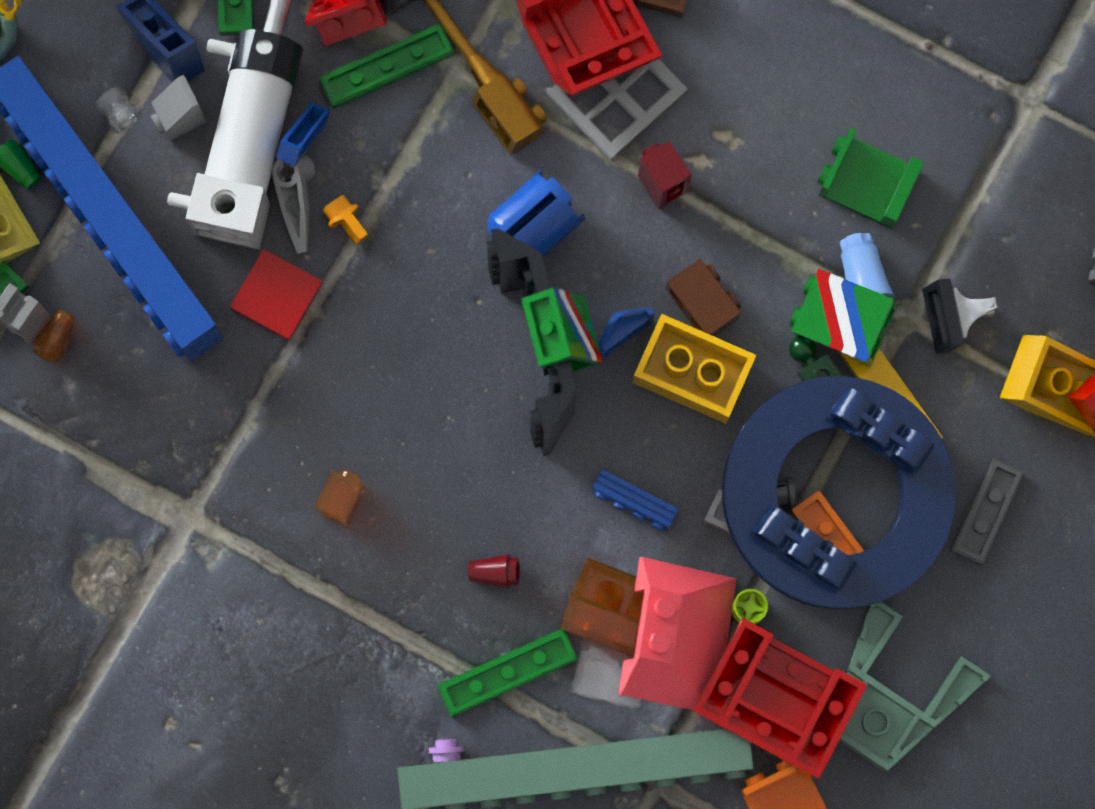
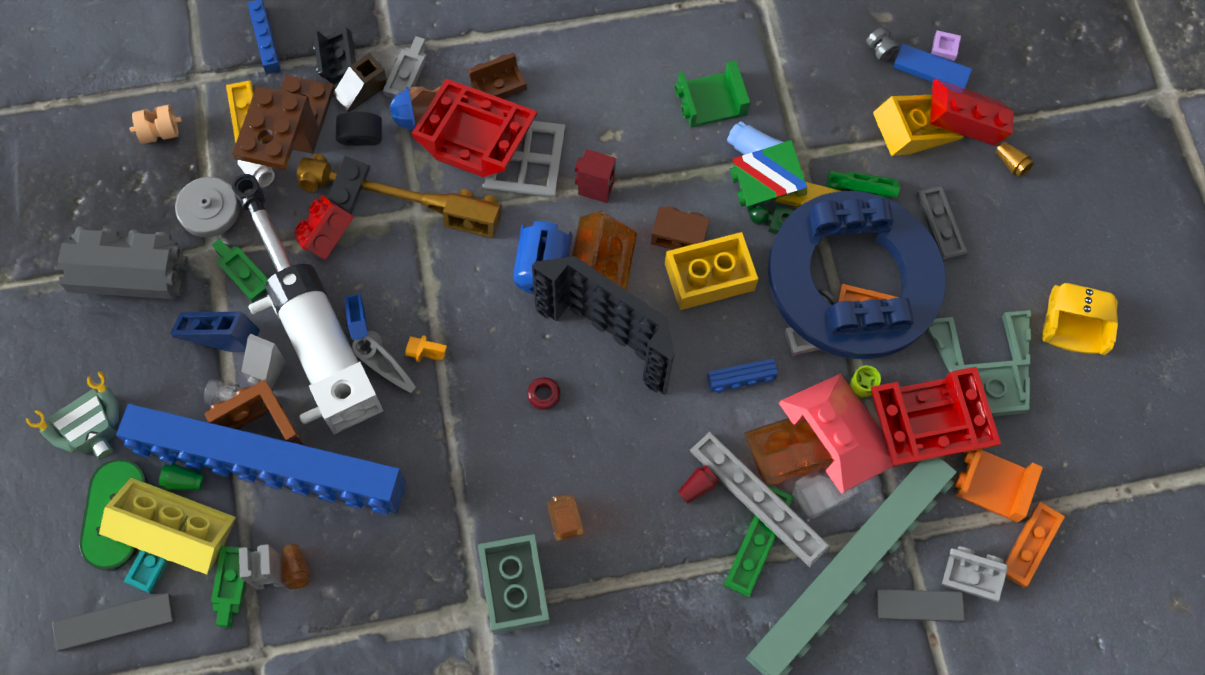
camera: 40 degrees left, 10 degrees down
red tile [230,249,323,341] -> none
green tile [319,23,455,109] -> none
lavender plate [429,739,464,762] -> none
green panel [521,288,603,372] -> none
blue slope [598,308,655,359] -> none
black piece [922,278,999,354] -> none
none -> dark orange bracket [204,379,305,446]
none -> sand green brick [478,534,550,635]
none -> dark red piece [527,377,561,410]
none -> clear orange slope [572,211,637,290]
none -> light grey tile [690,432,830,567]
none -> green hinge [826,170,900,199]
none -> yellow piece [1041,283,1118,355]

